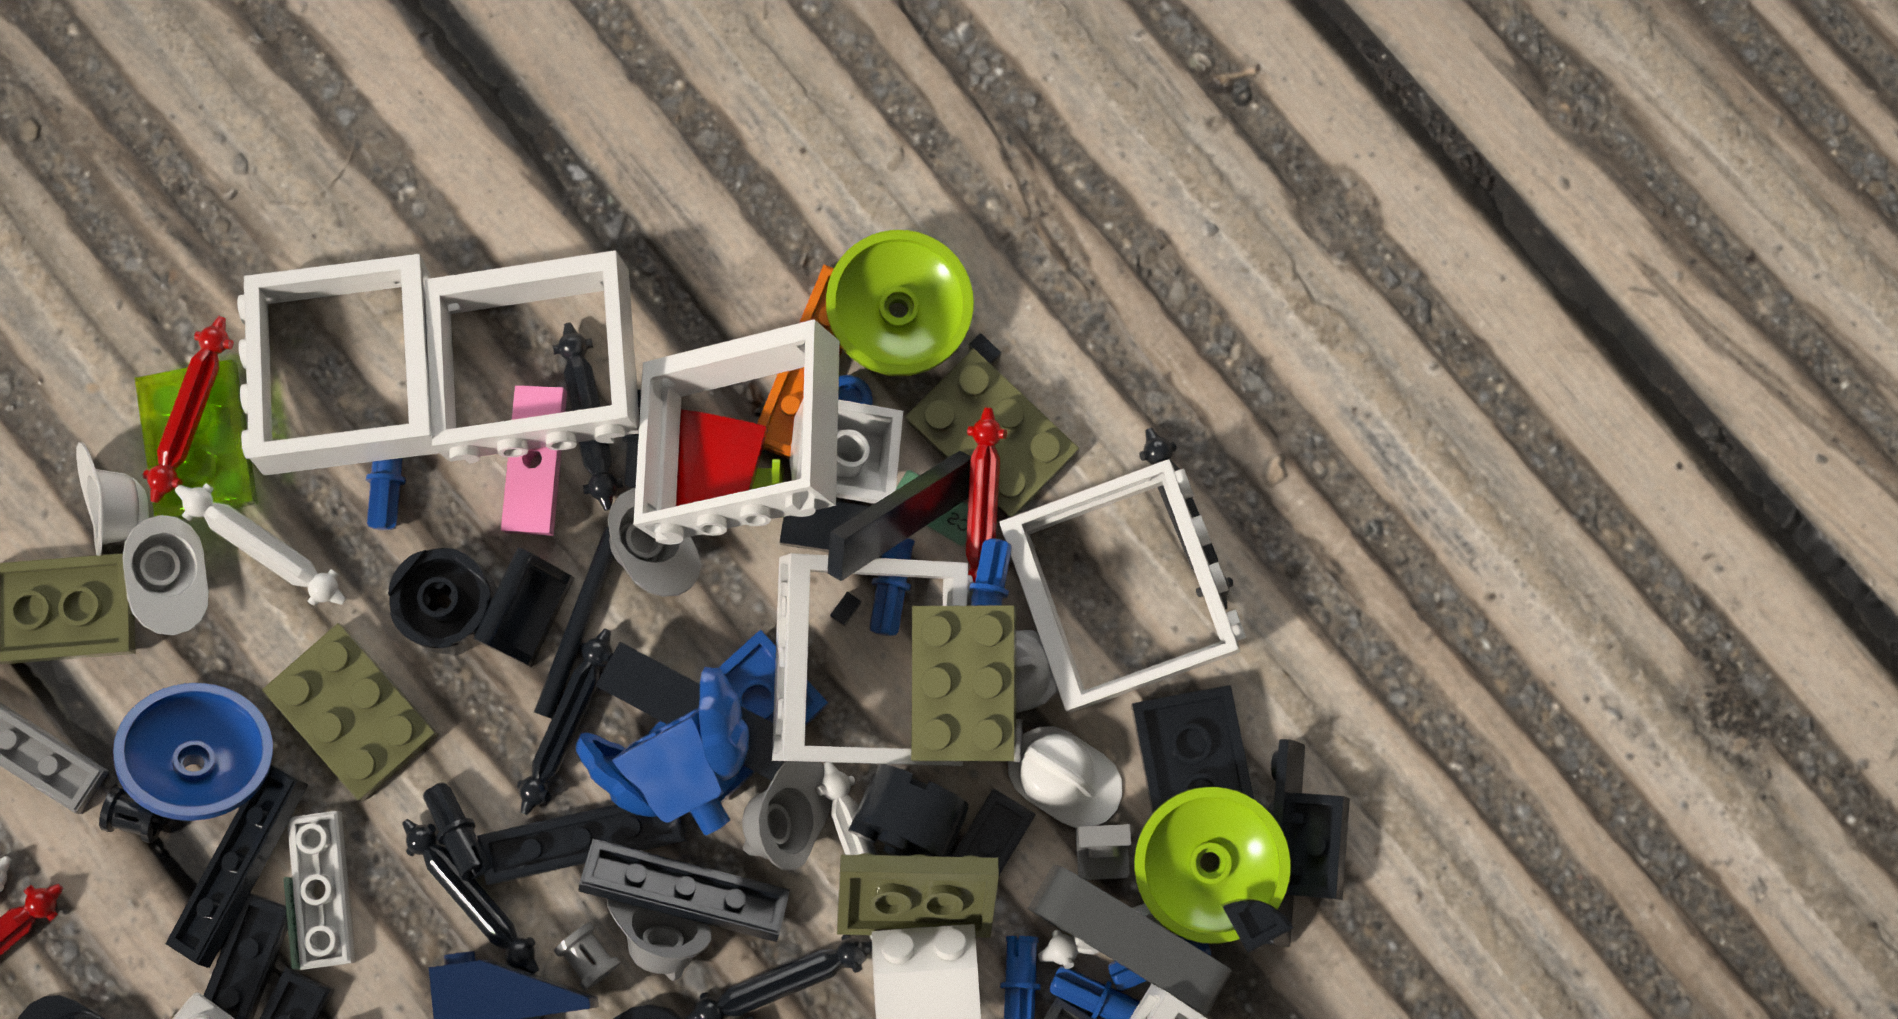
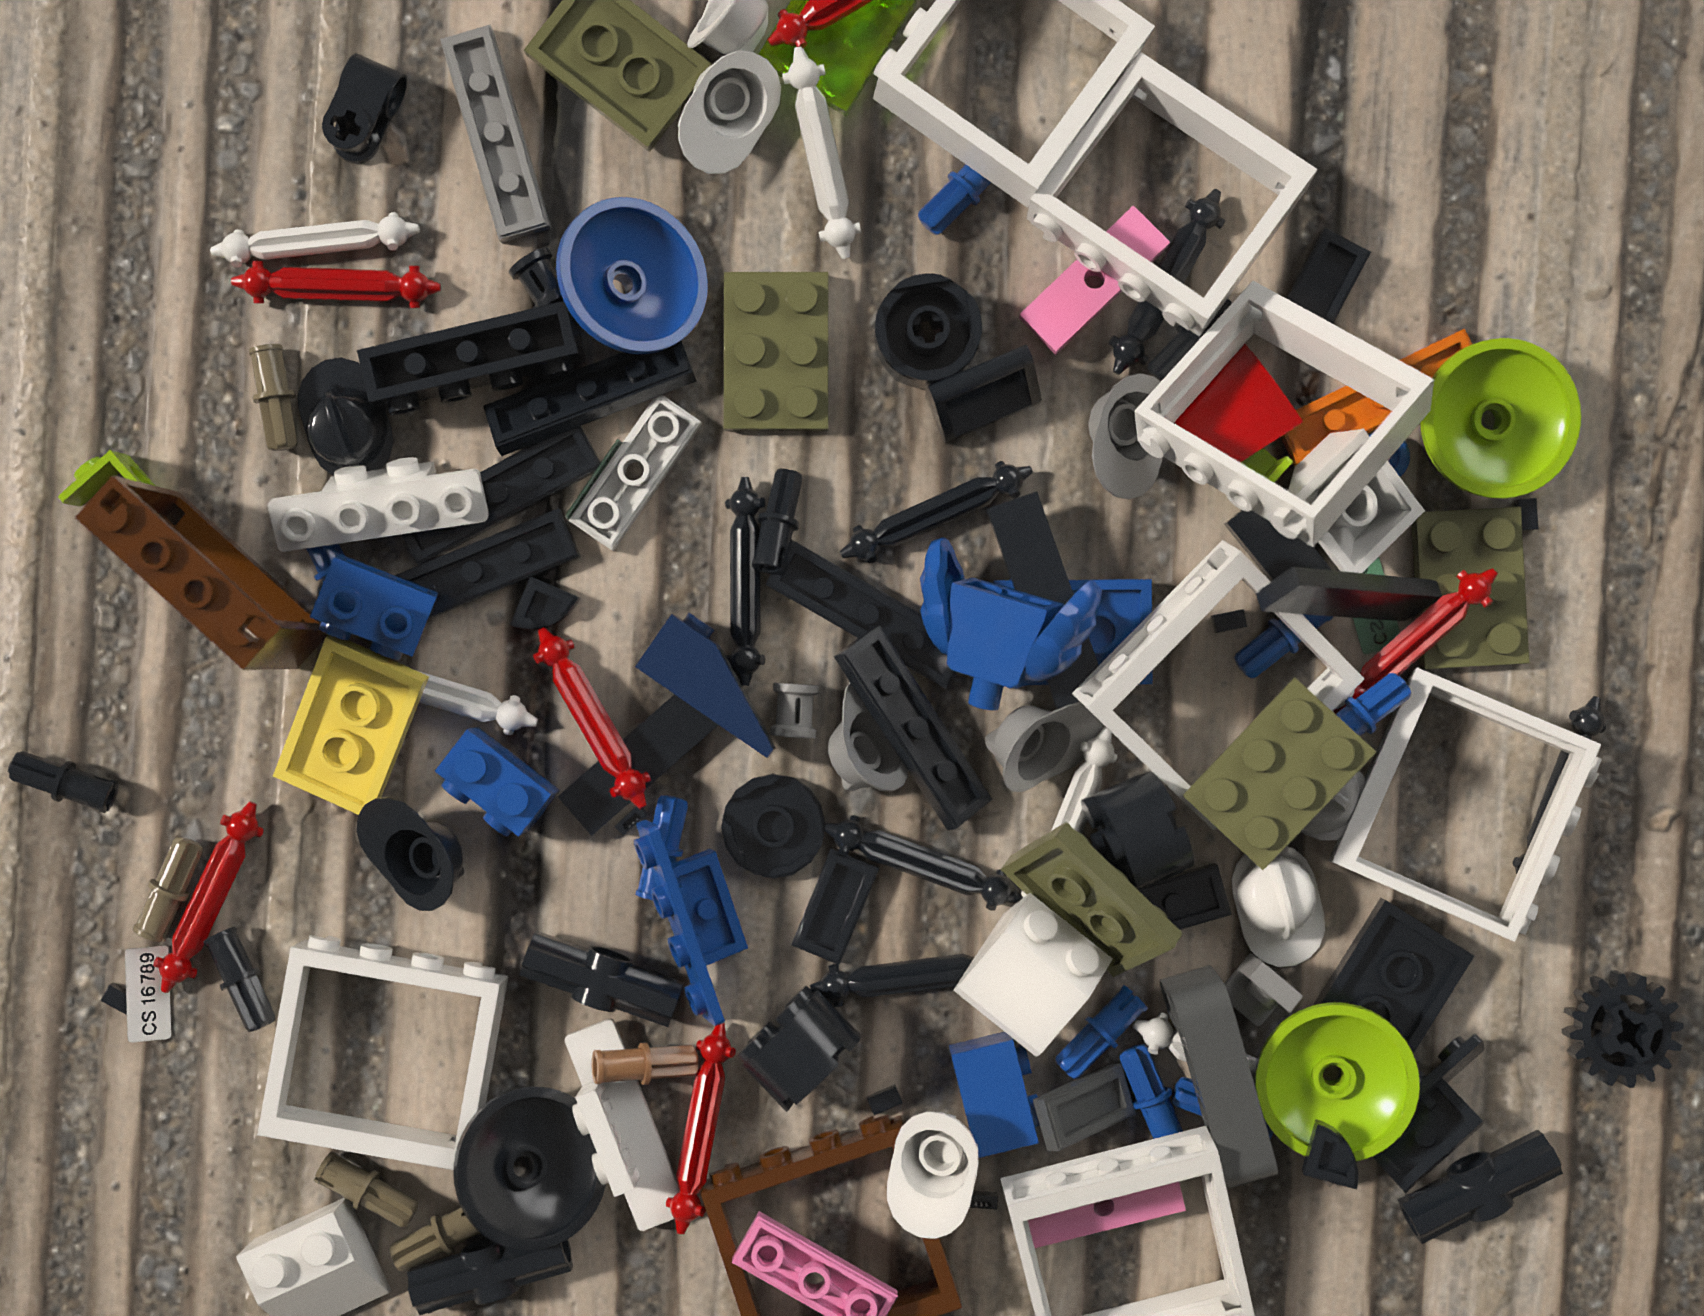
camera: 45 degrees right, 10 degrees up
black bar [534,526,614,719] -> none
none -> black brick [357,301,586,415]
none -> black tile [1286,228,1371,324]
none -> black piece [1398,1130,1563,1244]
none -> black gear [1561,970,1684,1088]

